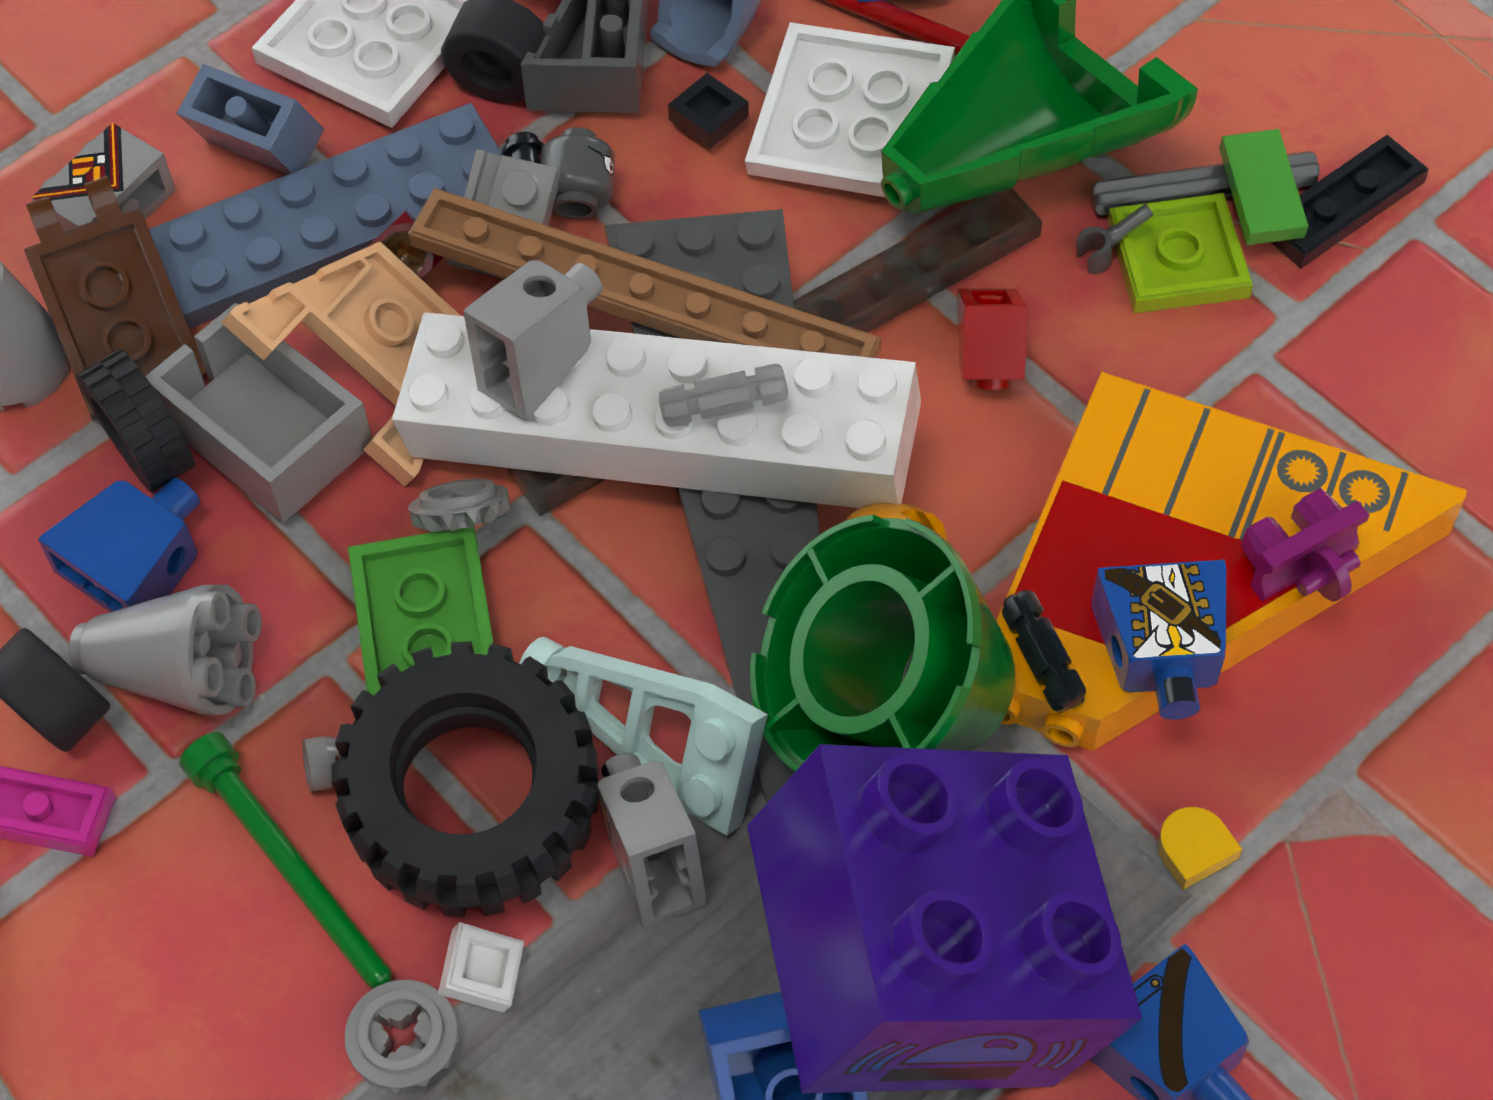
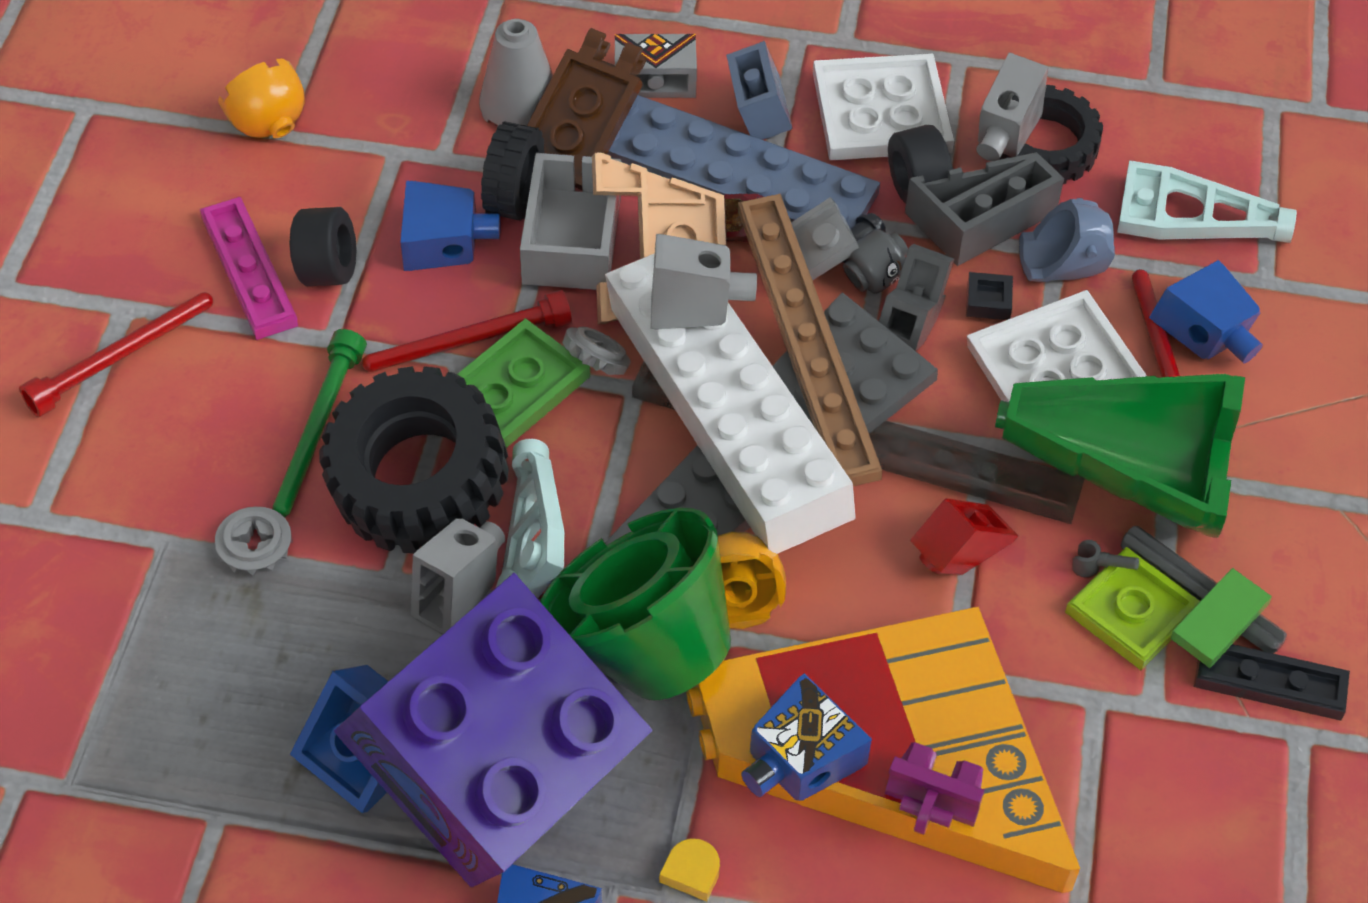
camera: 50 degrees right, 5 degrees down
light grey cone [69,585,262,715] -> none
white tile [438,922,524,1013] -> none
light grey axle [659,363,788,427] -> none
black axle [1002,590,1086,713] -> none
none -> red piece [362,290,572,372]
none -> dark grey brick [879,244,954,351]

